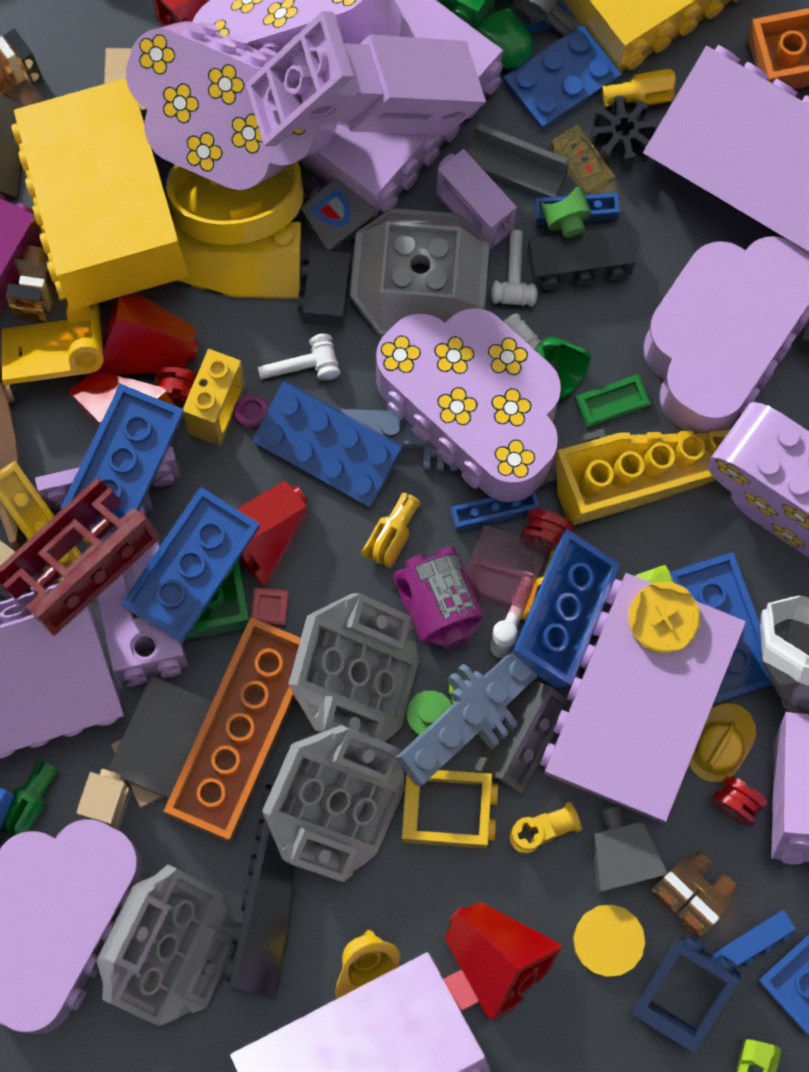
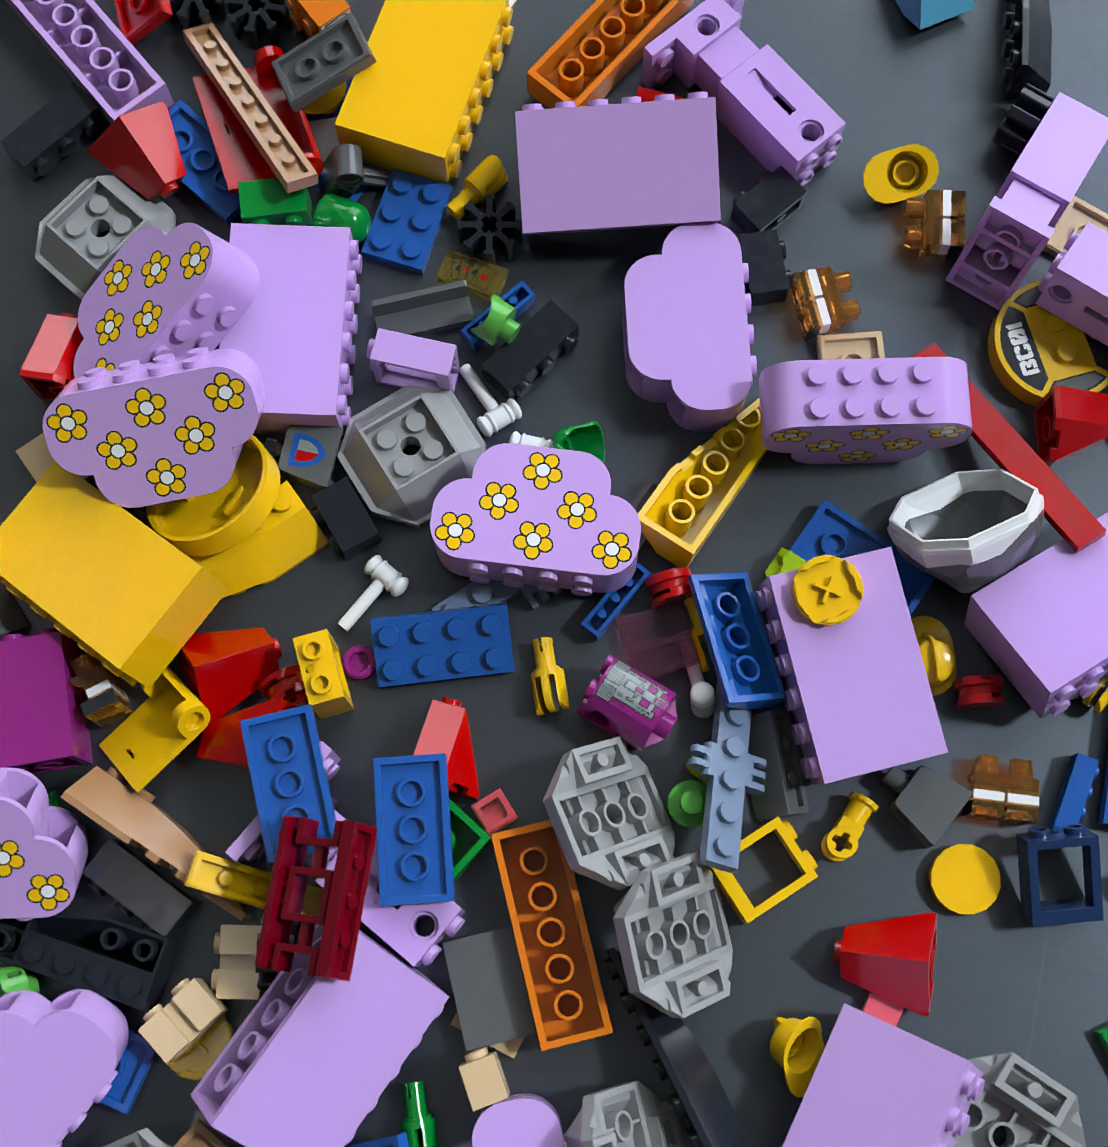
camera: 35 degrees left, 0 degrees up
lavender brick [245,11,486,146] -> none
green tile [575,374,651,430] -> none

